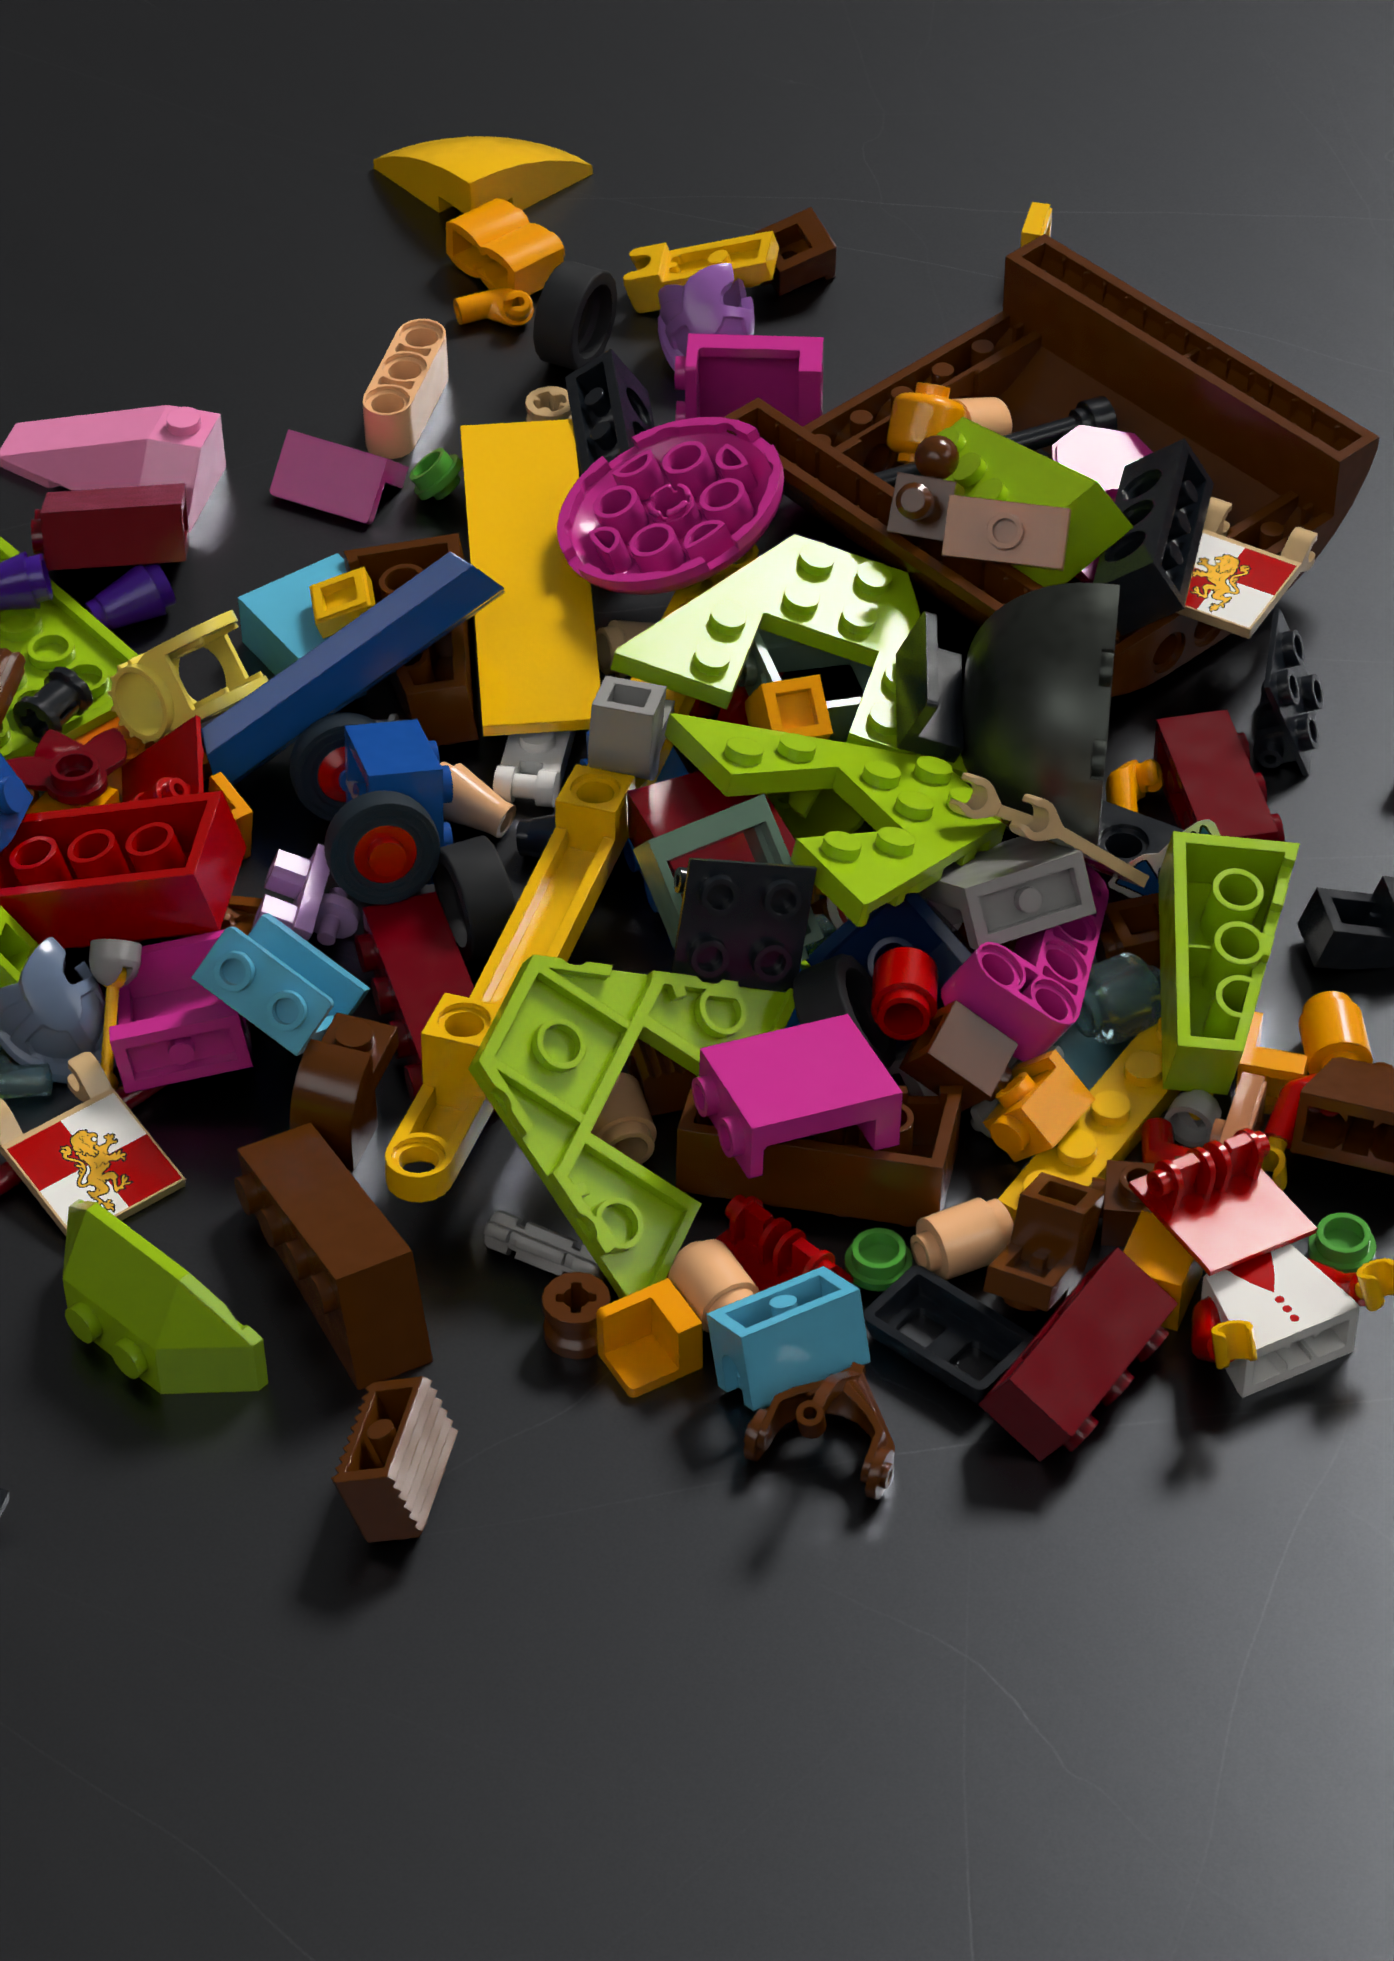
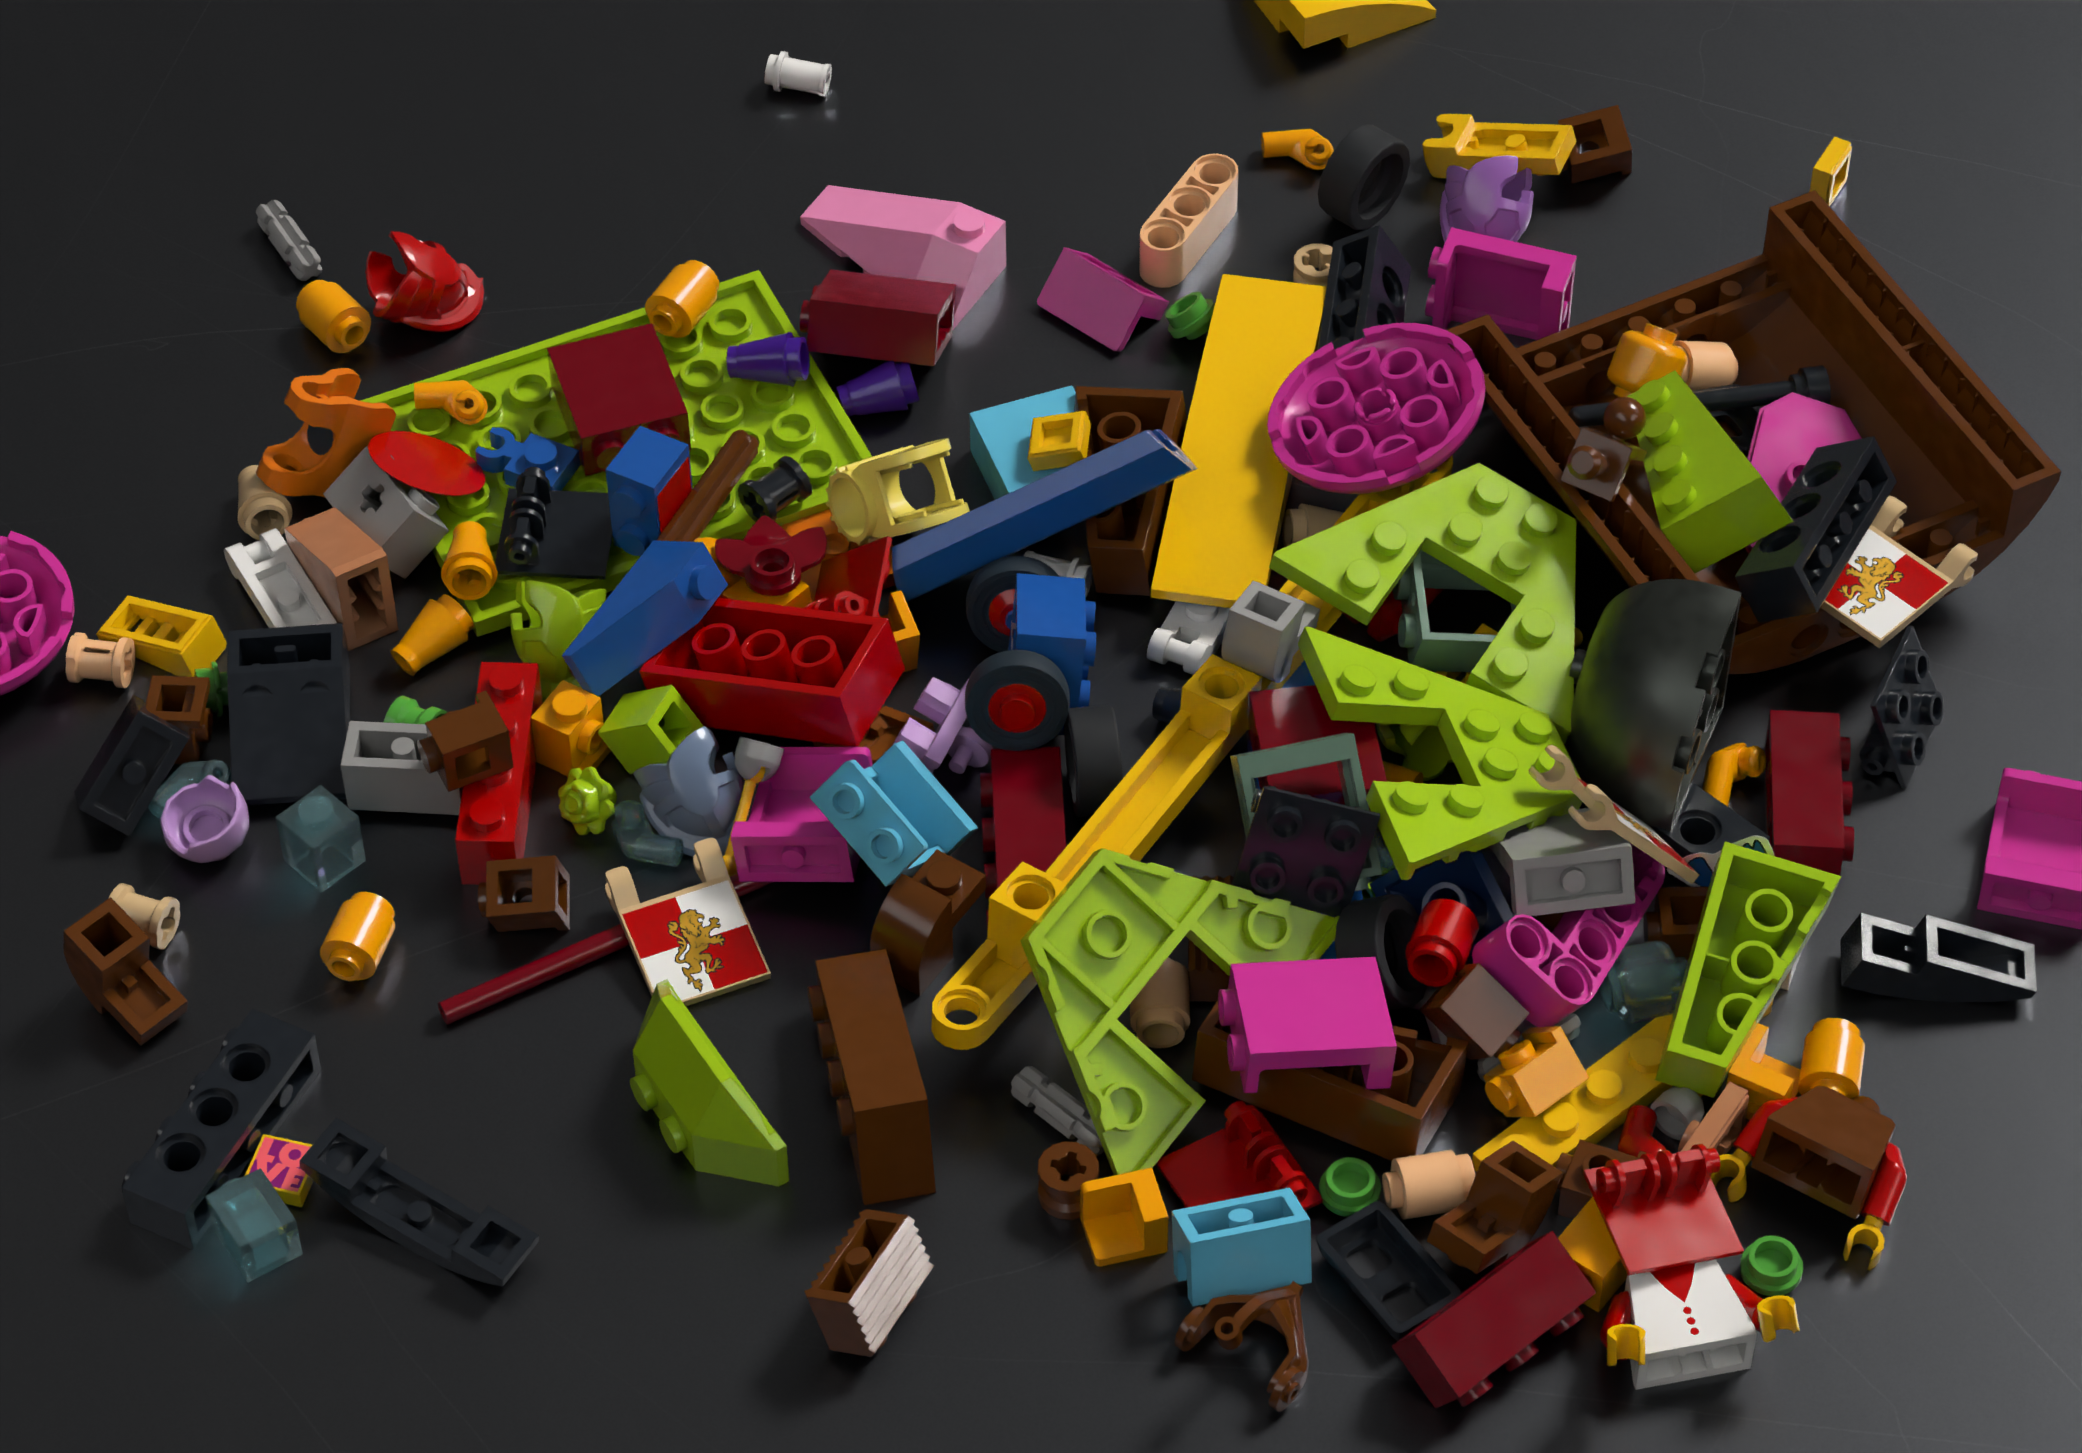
camera: 15 degrees right, 5 degrees up
light nougat cone [440,761,516,838] -> none
light orange brick [446,198,565,295] -> none
light nougat brick [668,1239,760,1333] -> none
light orange panel [745,674,833,739] -> none
panel [895,611,964,763] -> none
nougat plate [942,495,1071,571] -> none

